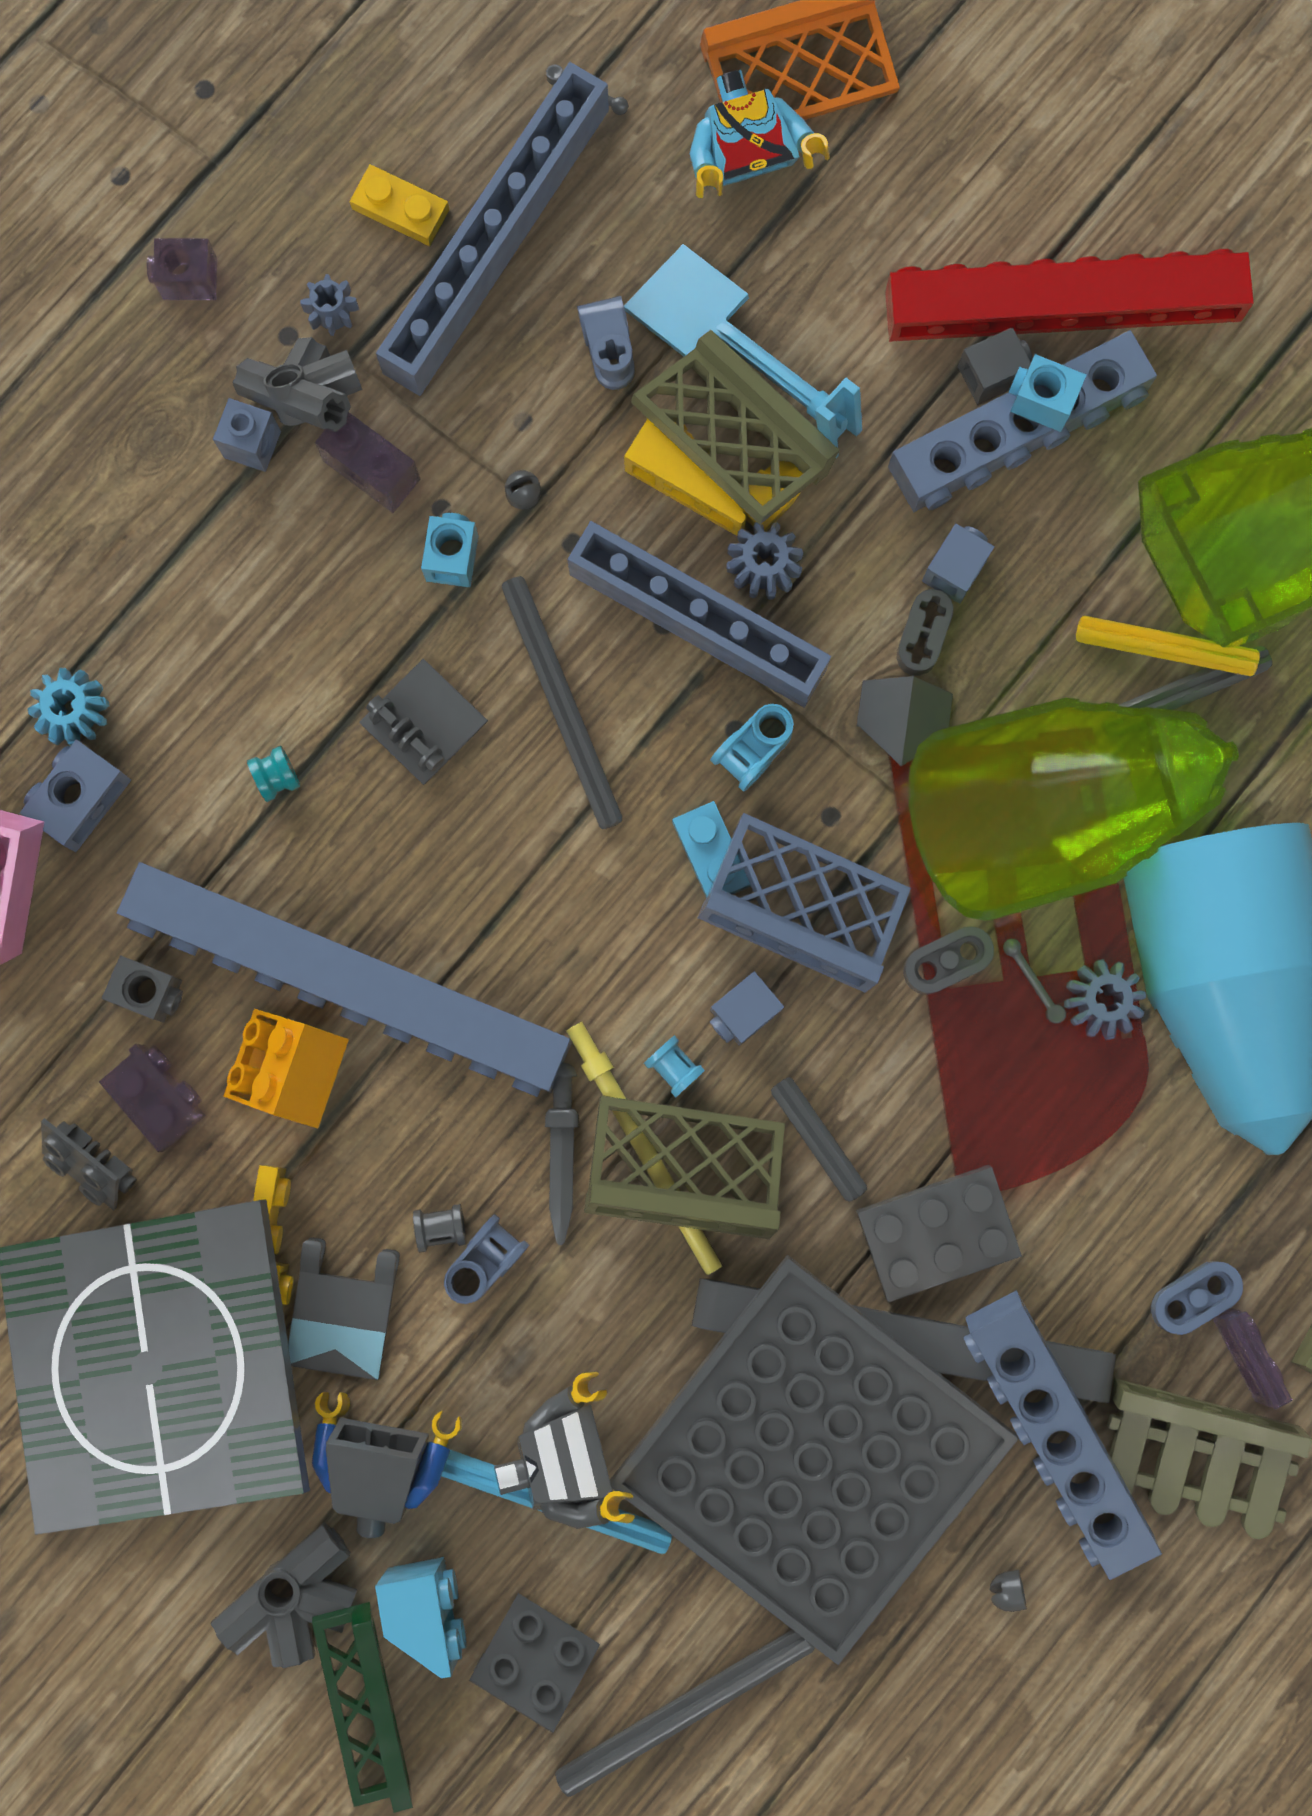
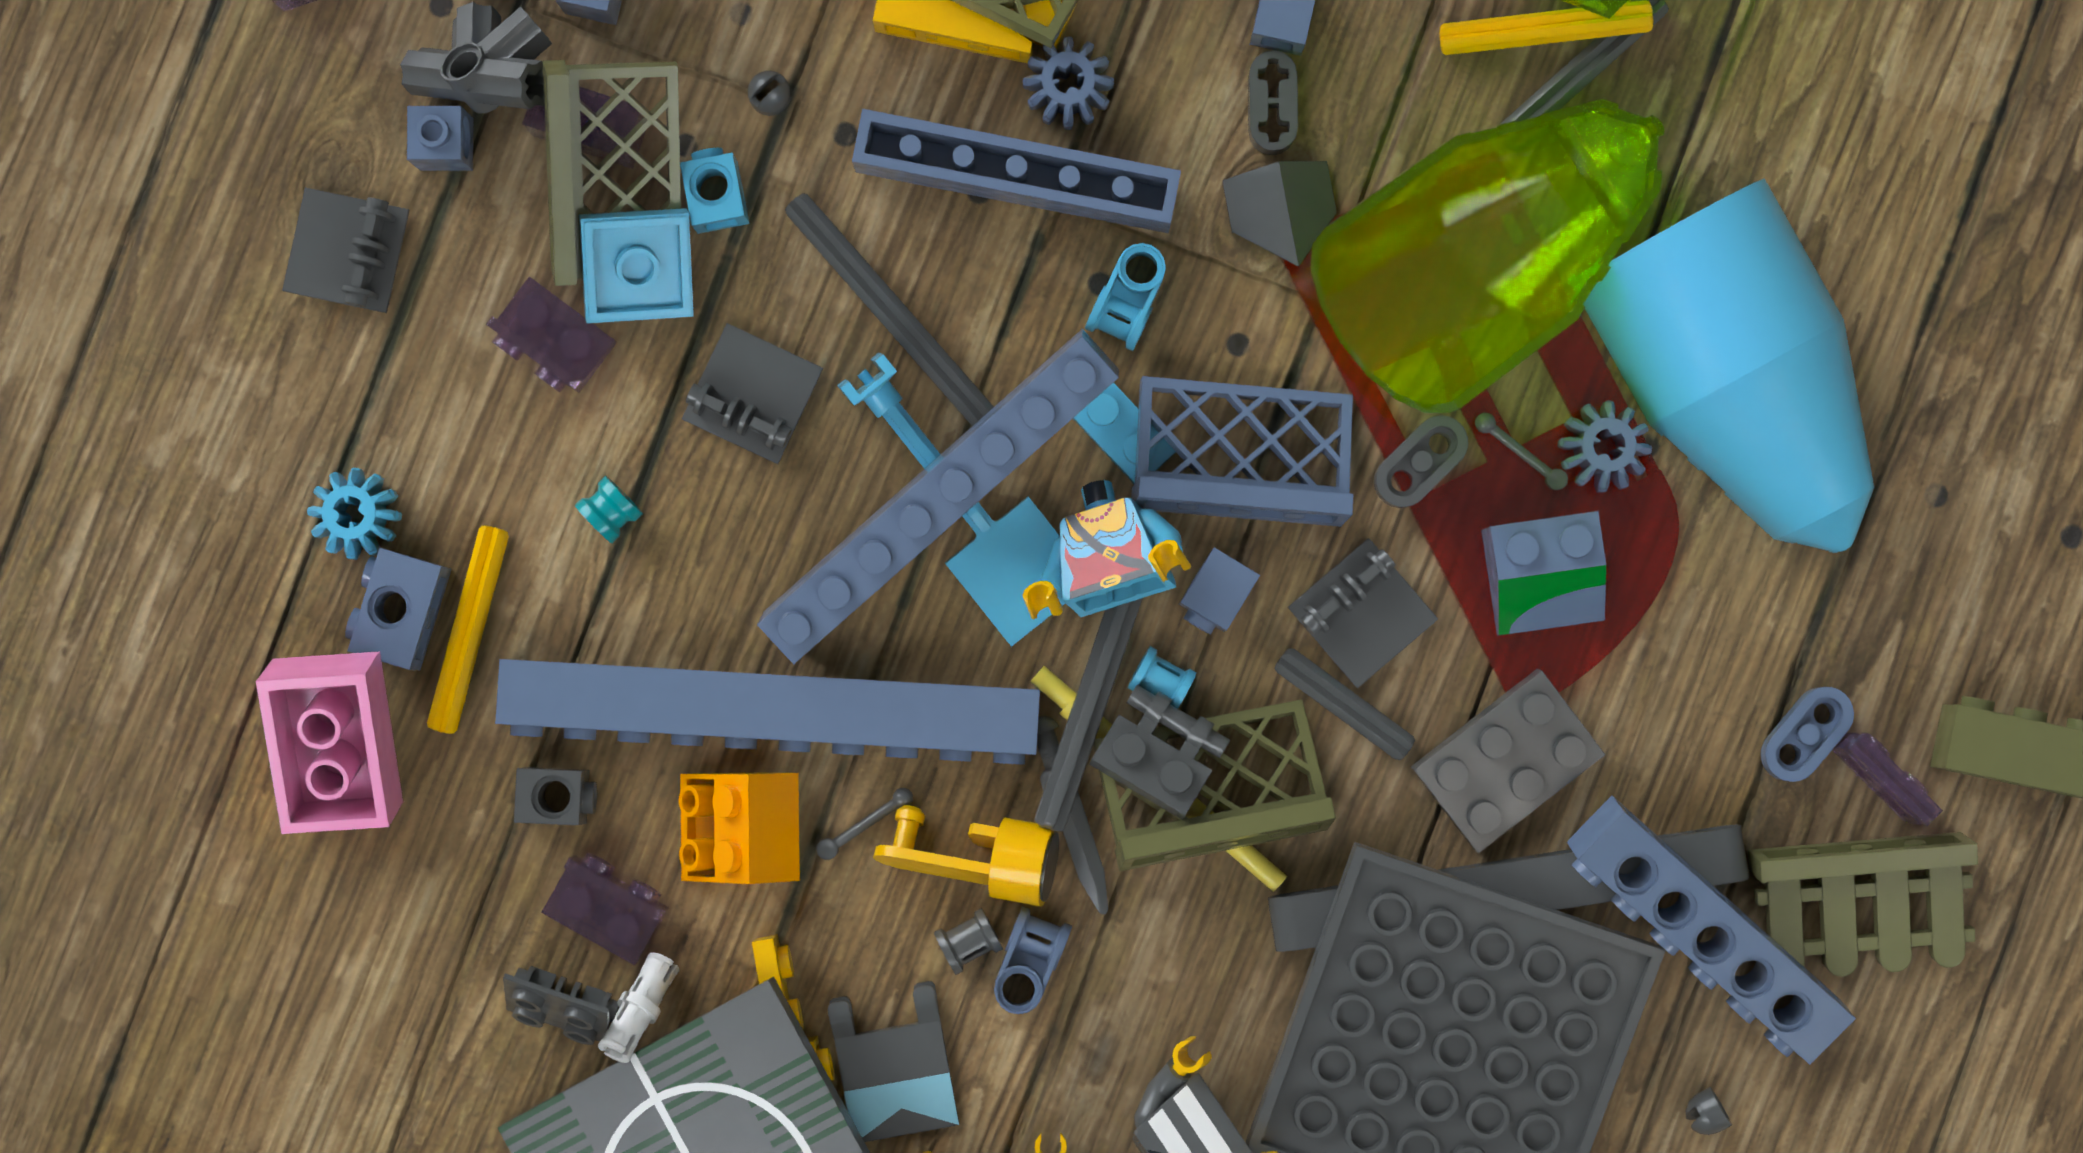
camera: 15 degrees left, 5 degrees up
none -> dark grey hinge [282,187,410,313]
none -> yellow axle [427,525,509,734]
none -> clear purple bracket [486,277,617,393]
none -> olive fence [543,60,681,286]
none -> medium azure tile [579,208,694,324]
none -> white pin [598,952,679,1063]
none -> sand blue brick [757,329,1119,664]
none -> dark grey hinge [817,788,913,860]
none -> medium azure piece [837,353,1066,647]
none -> yellow piece [873,805,1059,907]
none -> torso [1023,480,1191,619]
none -> dark grey axle [1034,598,1143,832]
none -> dark grey plate [1089,685,1230,820]
none -> dark grey hinge [1288,538,1438,689]
none -> sand blue slope [1481,511,1606,636]

